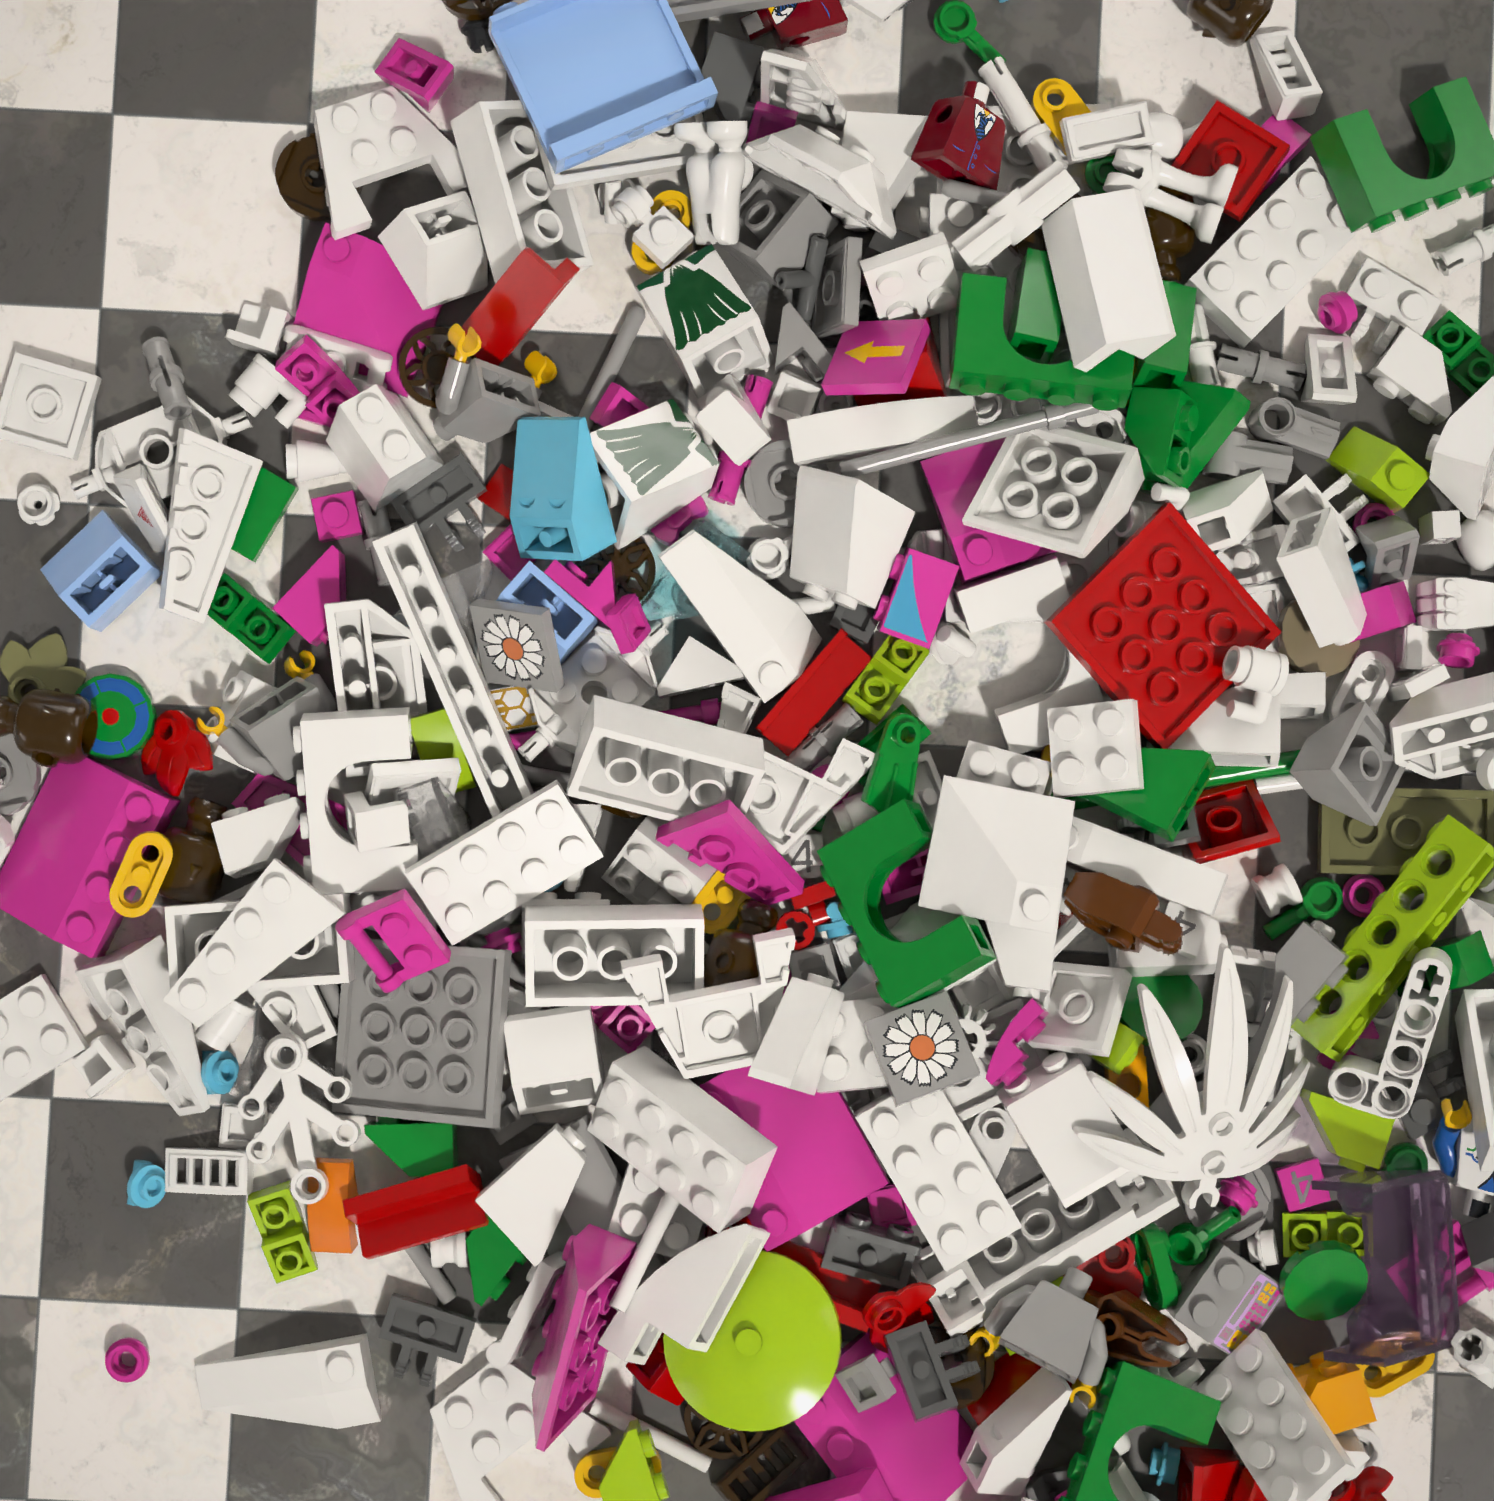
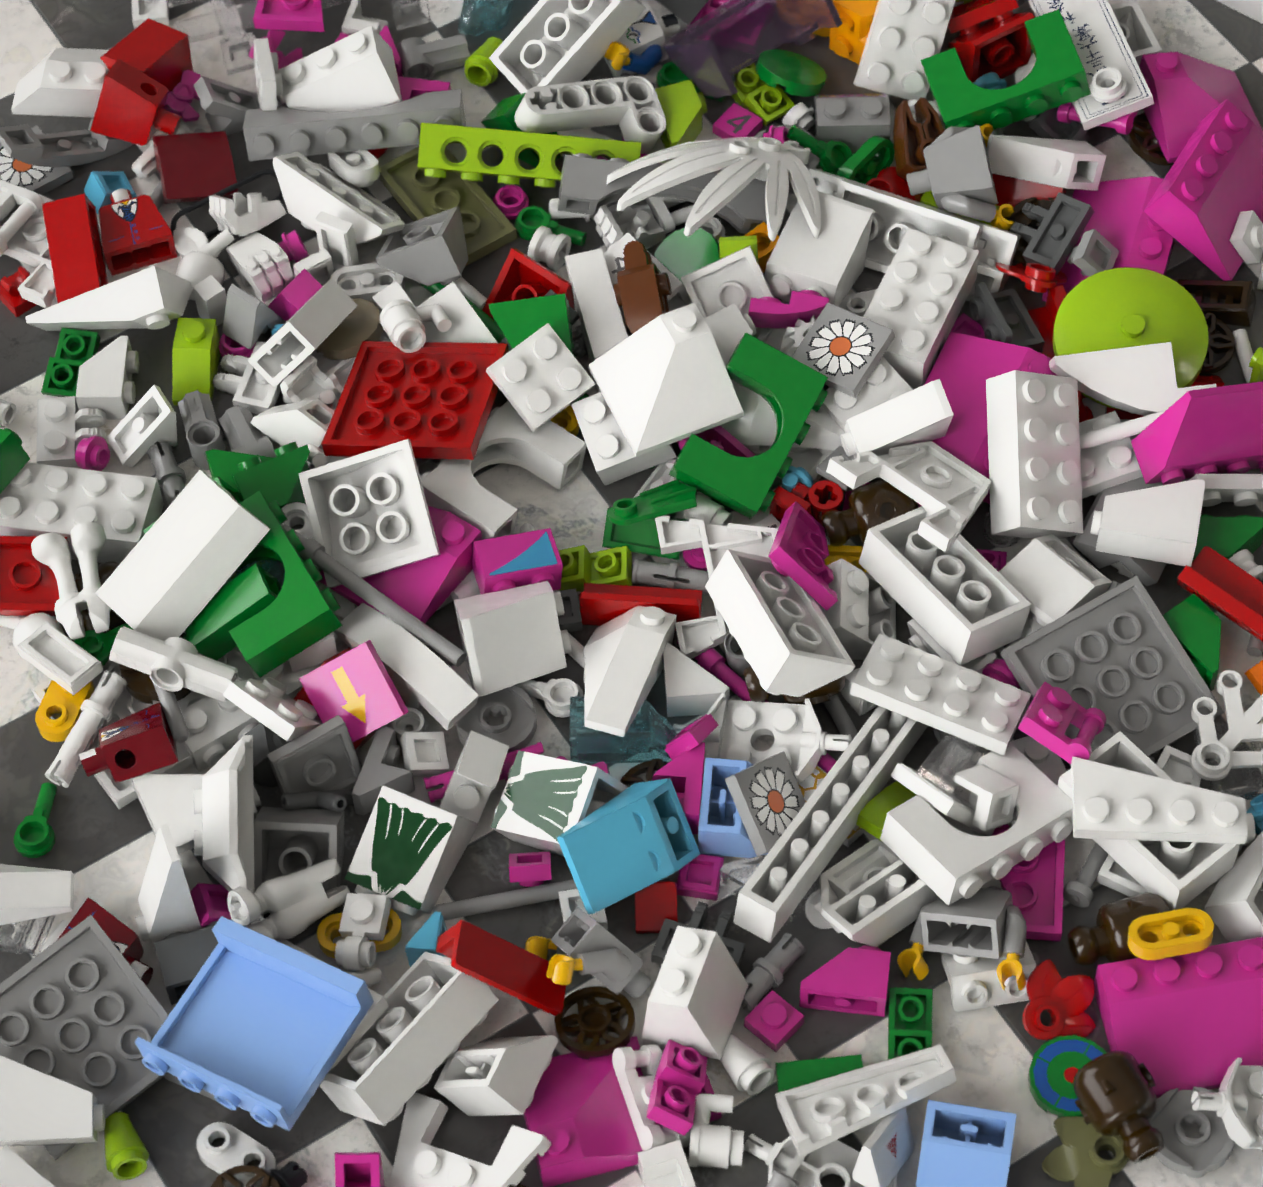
camera: 125 degrees left, 30 degrees down
white slope [211,794,307,879] -> none
none -> medium azure slope [405,912,447,967]

